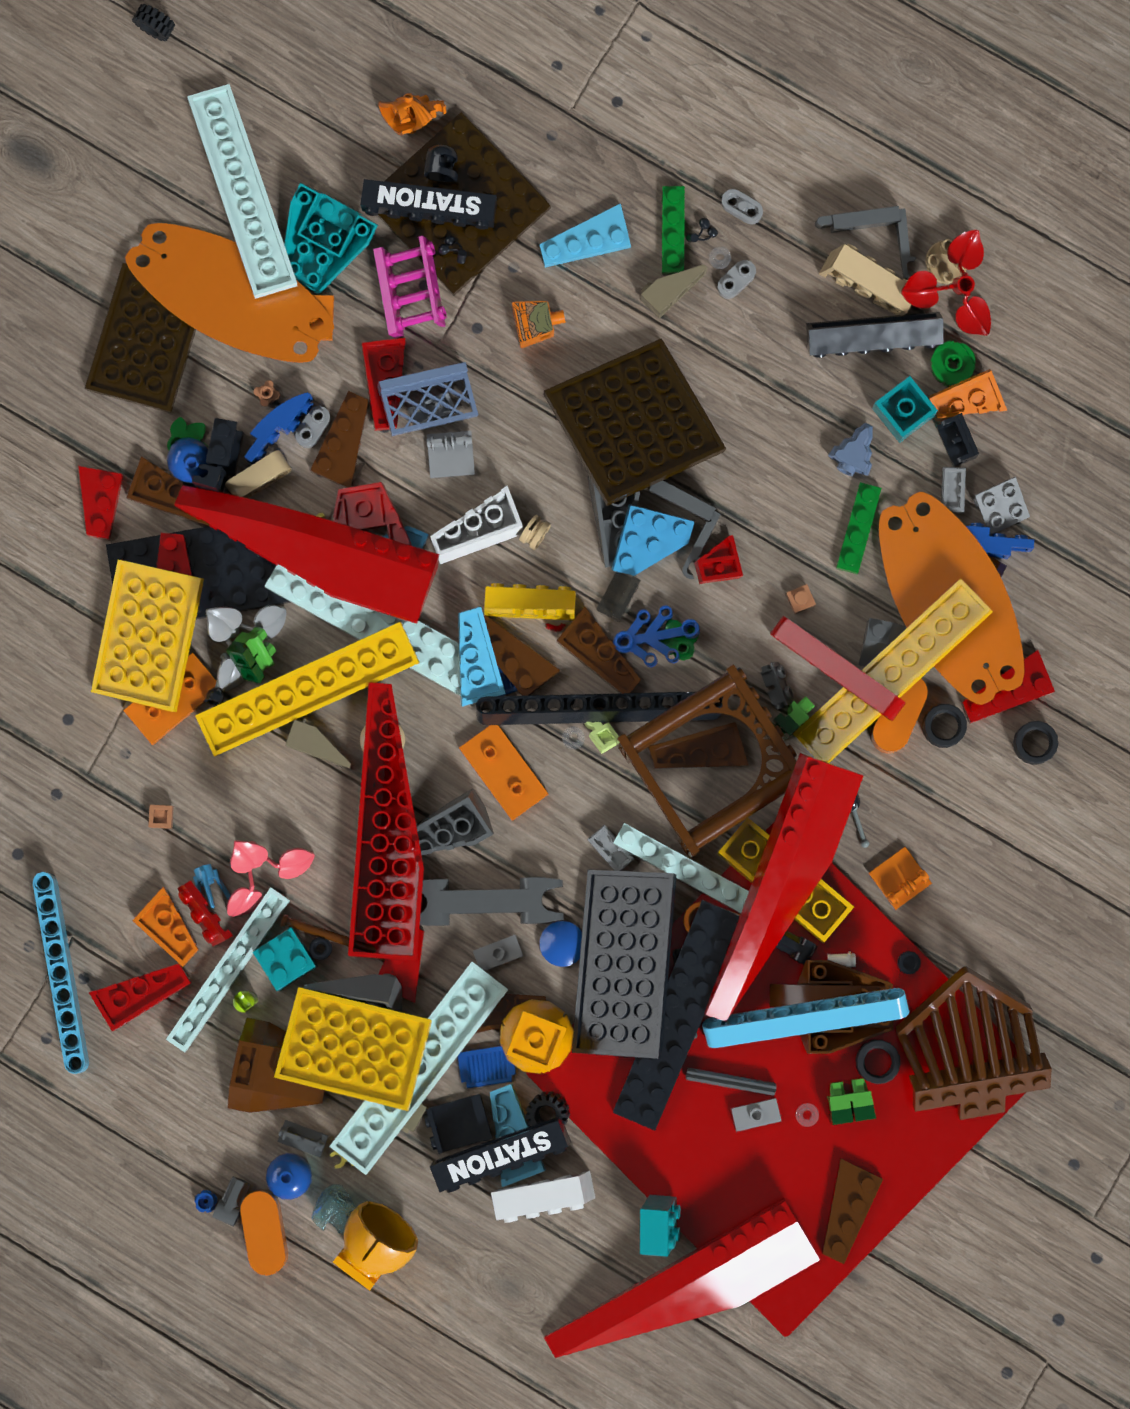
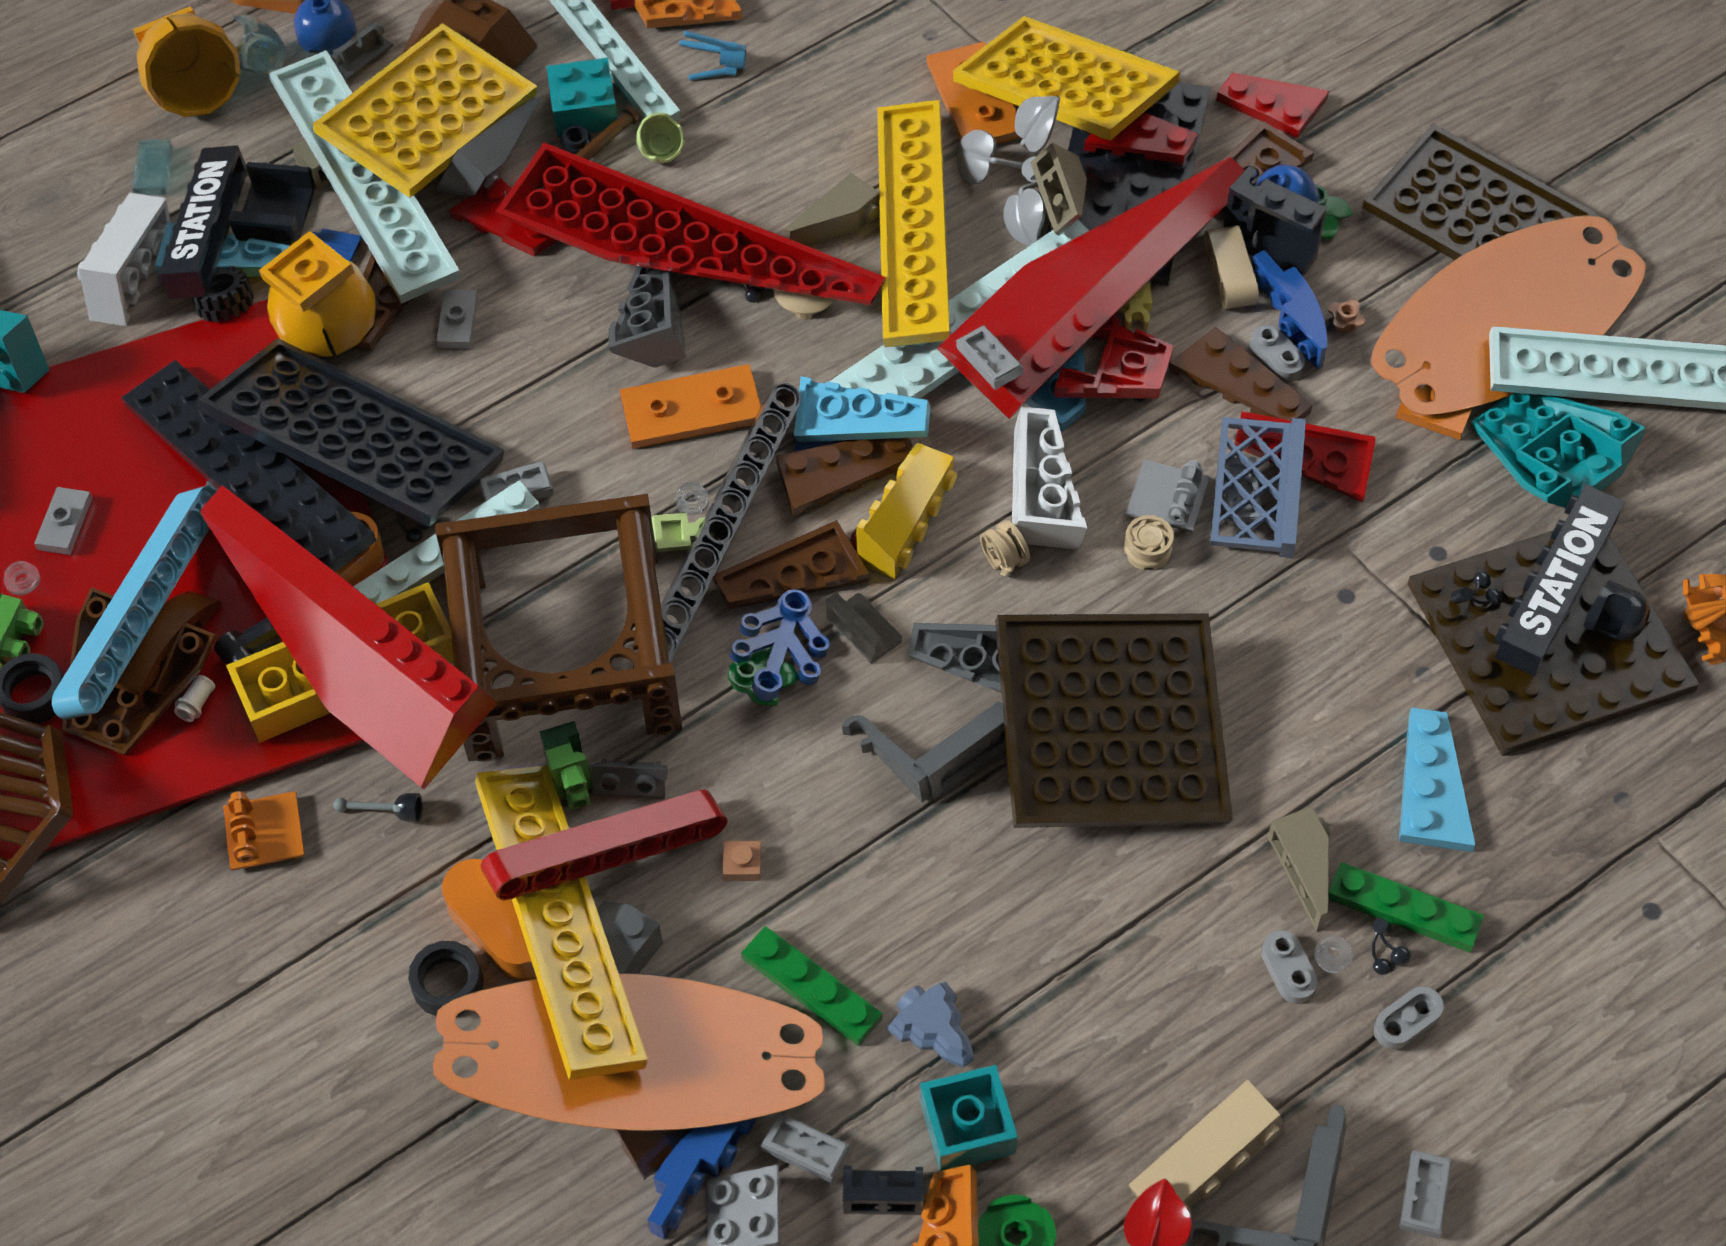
camera: 110 degrees right, 25 degrees down
nougat plate [148,805,174,829] -> none
red wing [177,880,233,947] -> none
black hinge [204,653,229,706] -> none
hips [226,627,276,684] -> none
coral plant [226,840,315,917] -> none
lime piece [233,991,258,1013] -> none
dark pink fence [373,236,447,339] -> none
dark grey piece [420,877,564,926] -> none
torso [512,301,566,349] -> none
blue dish [540,921,582,967] -> none
dark azure plate [612,504,694,576] -> none
reddish brown wing [648,722,748,769] -> none
dark grey axle [685,1068,777,1095] -> none
red wing [694,535,743,584] -> none
brick [806,312,943,358] -> none
black tile [897,951,921,974] -> none
red wing [961,650,1055,724] -> none
black tyre [1013,721,1059,765] -> none
none -> clear light blue plate [132,139,173,195]
none -> yellowish green hair [637,113,684,164]
none -> light grey plate [956,325,1023,390]
none -> dark tan slope [1030,142,1087,236]
none -> tan wheel [1124,515,1174,570]
none -> light grey plate [1399,1150,1452,1239]

